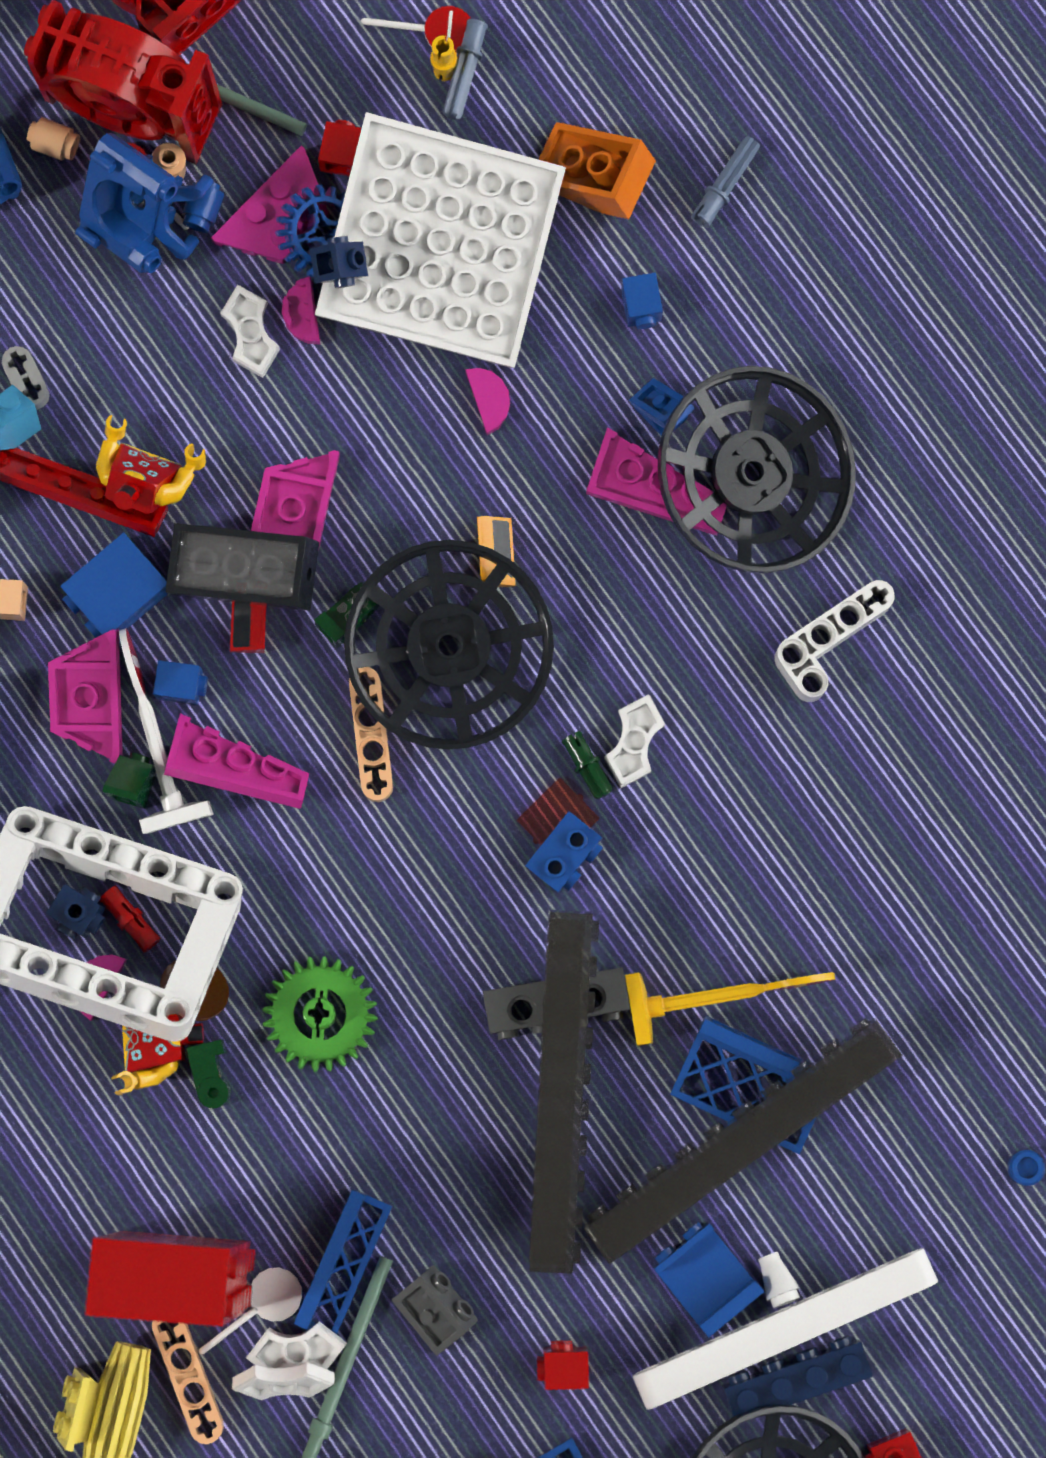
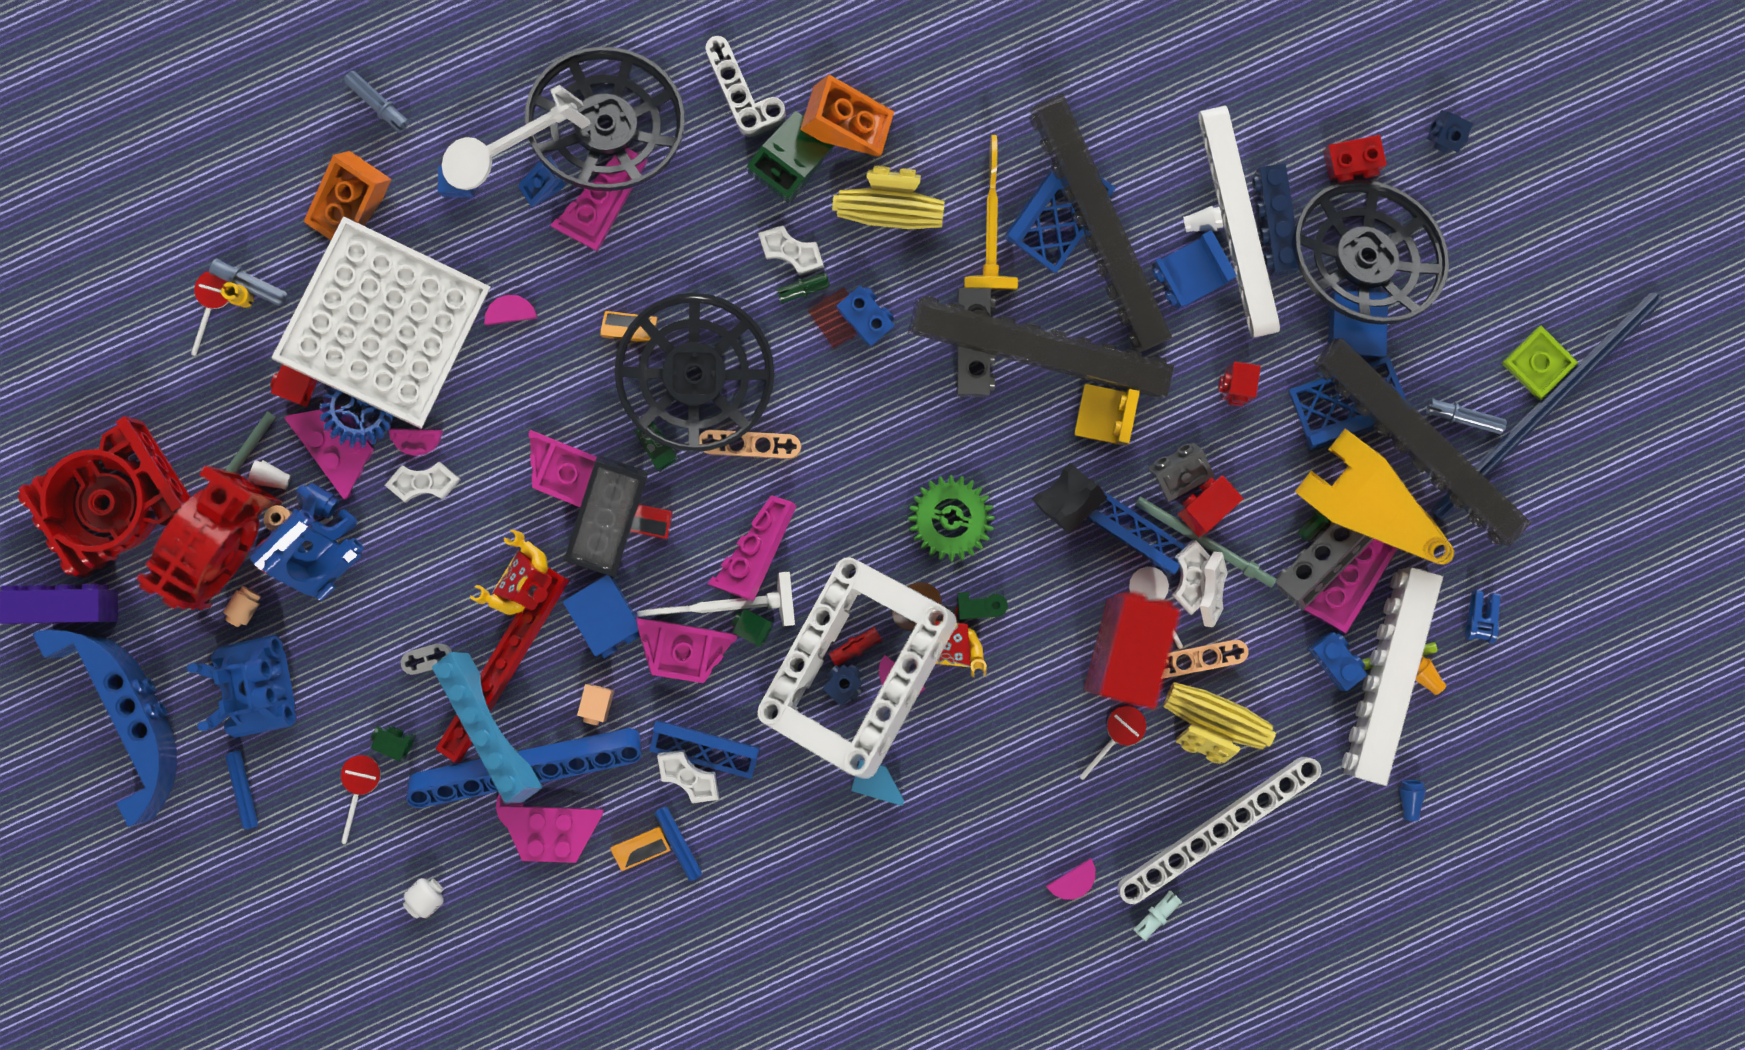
camera: 75 degrees left, 5 degrees up
blue brick [153,660,208,705] -> none
dark blue brick [310,236,368,288] -> none
blue tile [1007,1150,1045,1186] -> none
none -> white cone [248,460,291,490]
none -> white piece [442,85,591,190]
none -> dark green slope [746,111,835,204]
none -> orange slope [800,74,894,157]
none -> light yellow plate [832,166,945,229]
none -> black brick [1032,463,1108,534]
none -> yellow bracket [1074,384,1140,446]
none -> red piece [1080,706,1146,780]
none -> red brick [1178,475,1244,538]

